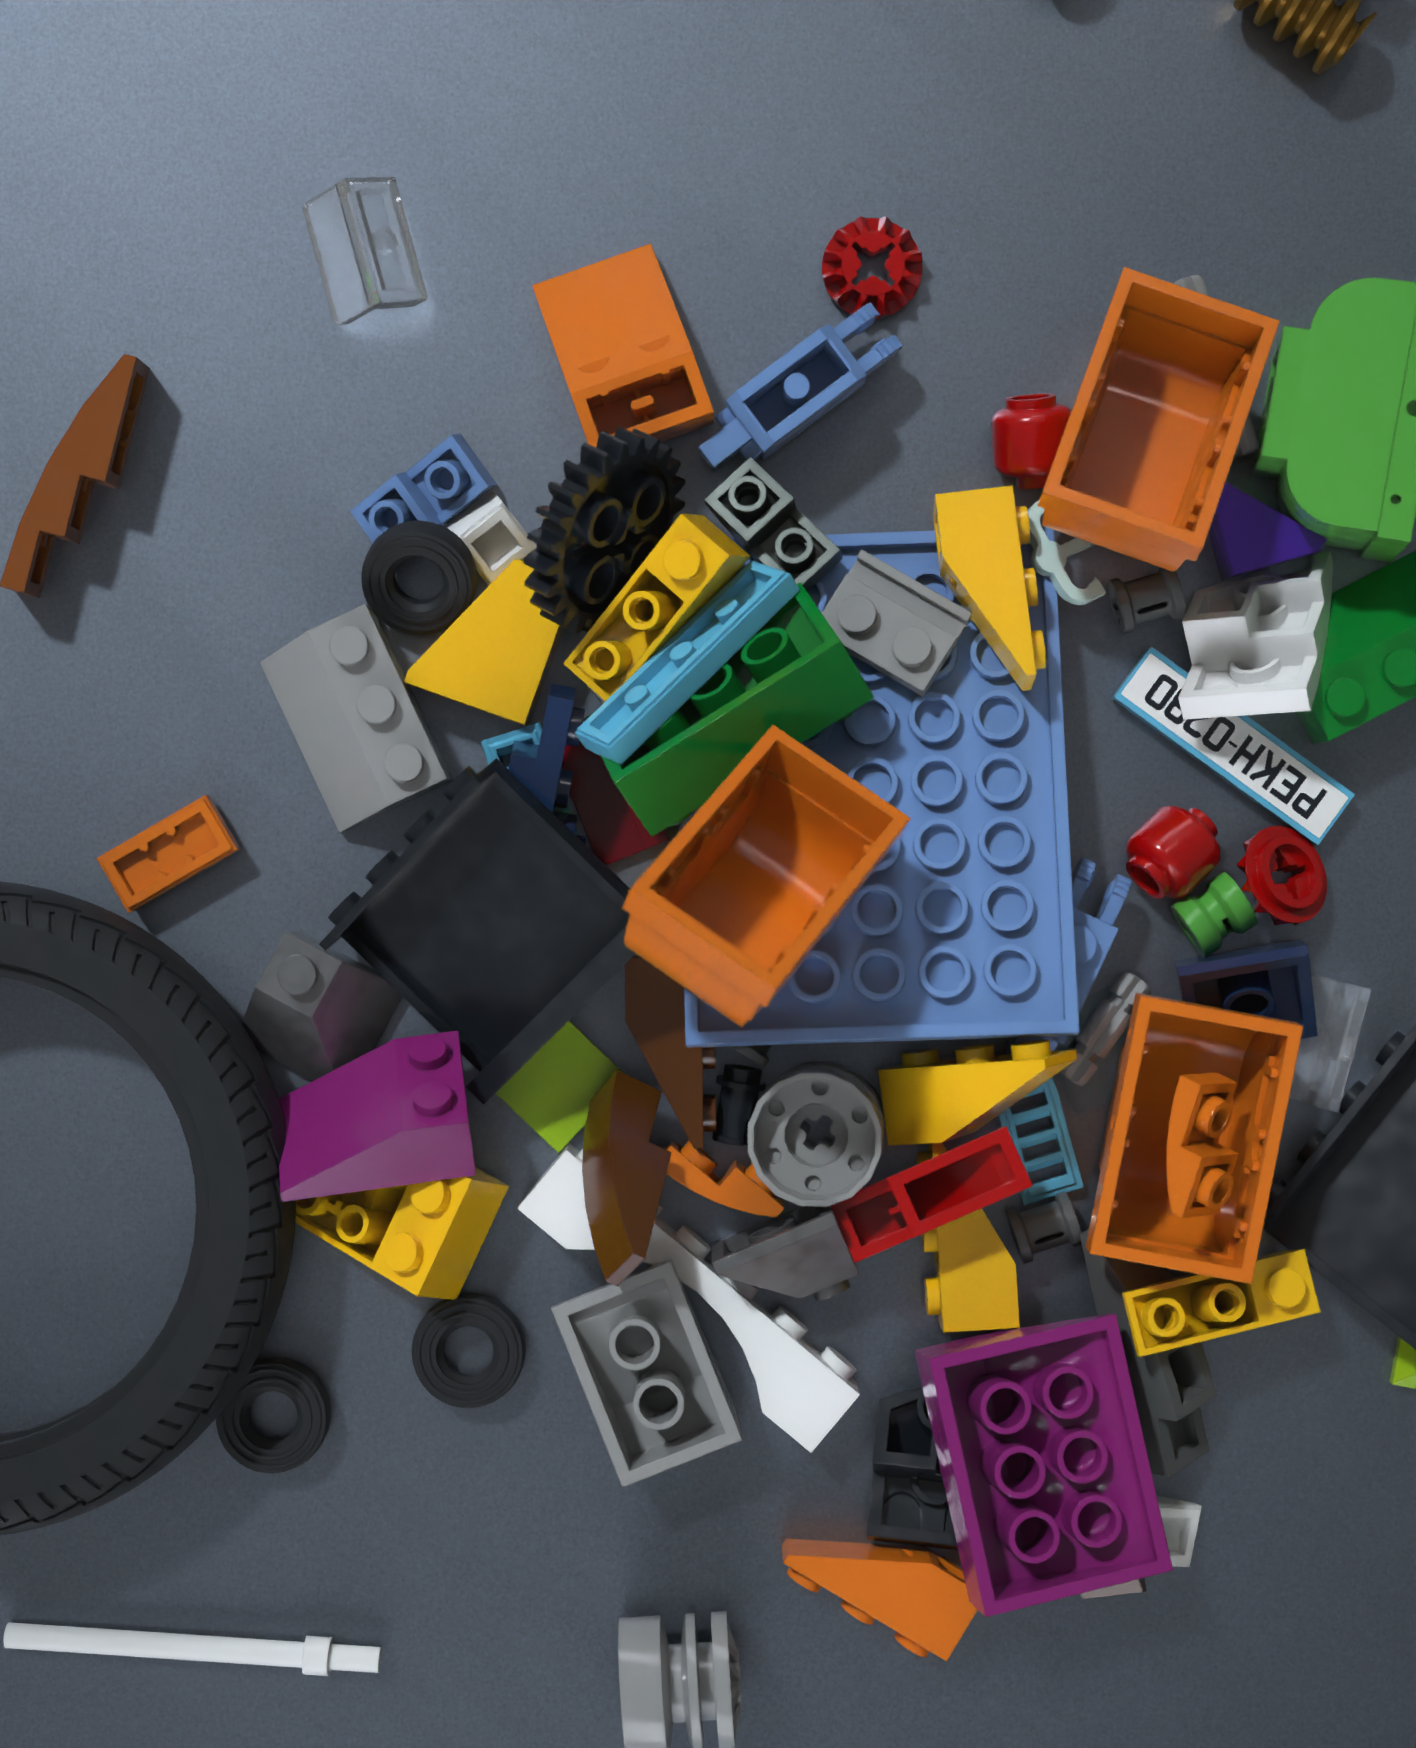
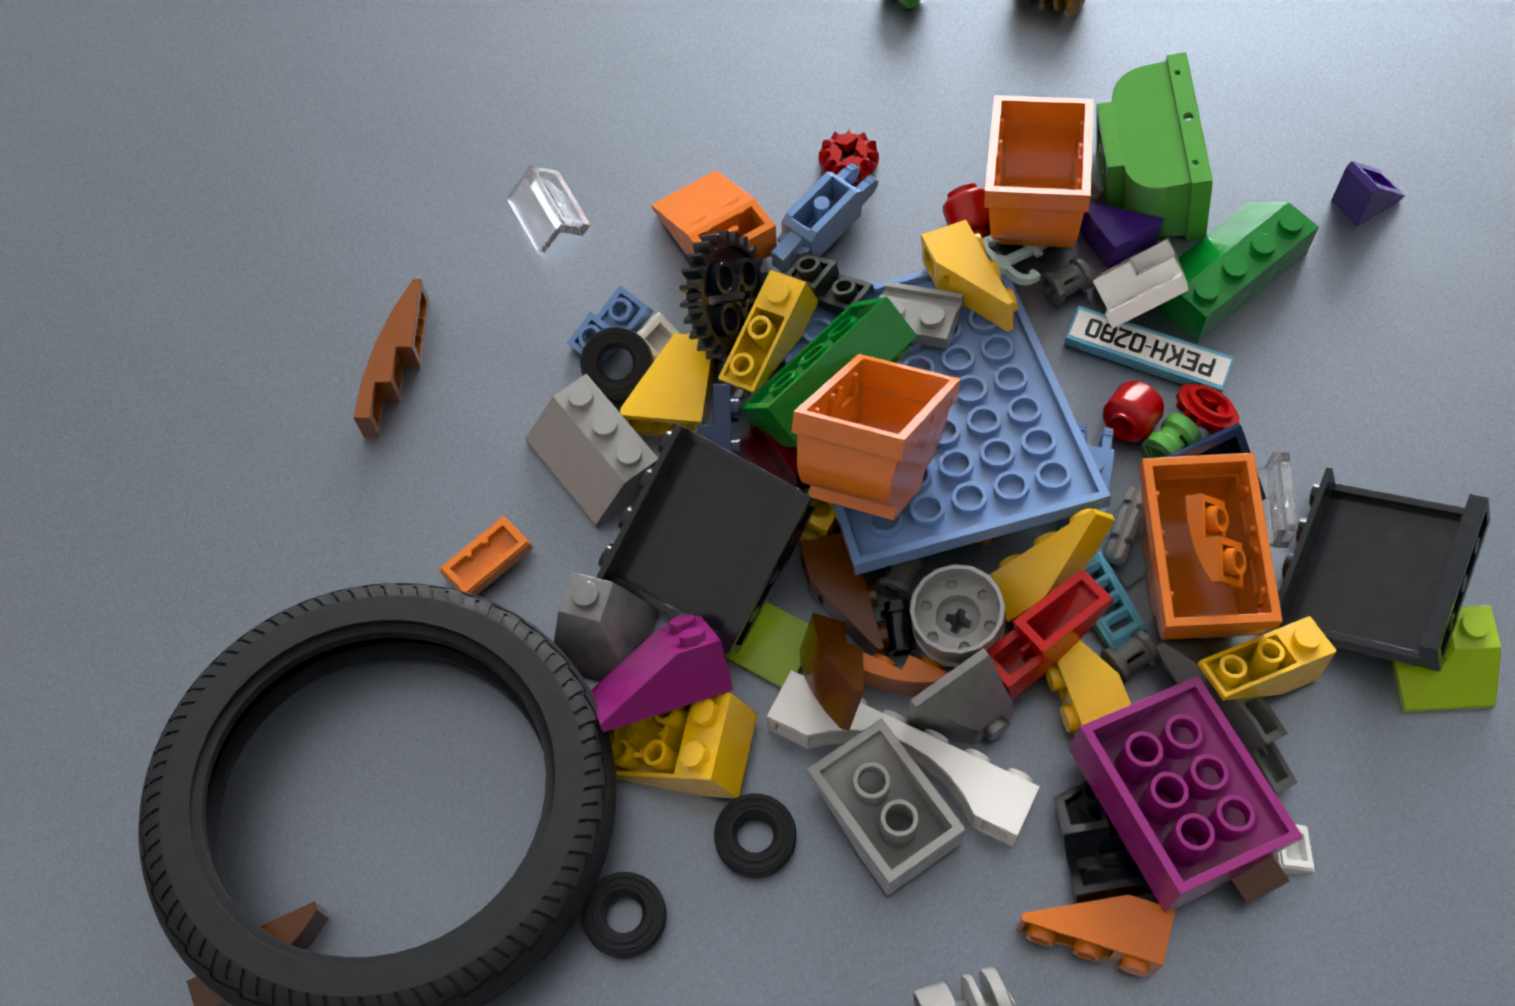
camera: 10 degrees left, 25 degrees down
medium azure tile [575,561,800,765] -> none

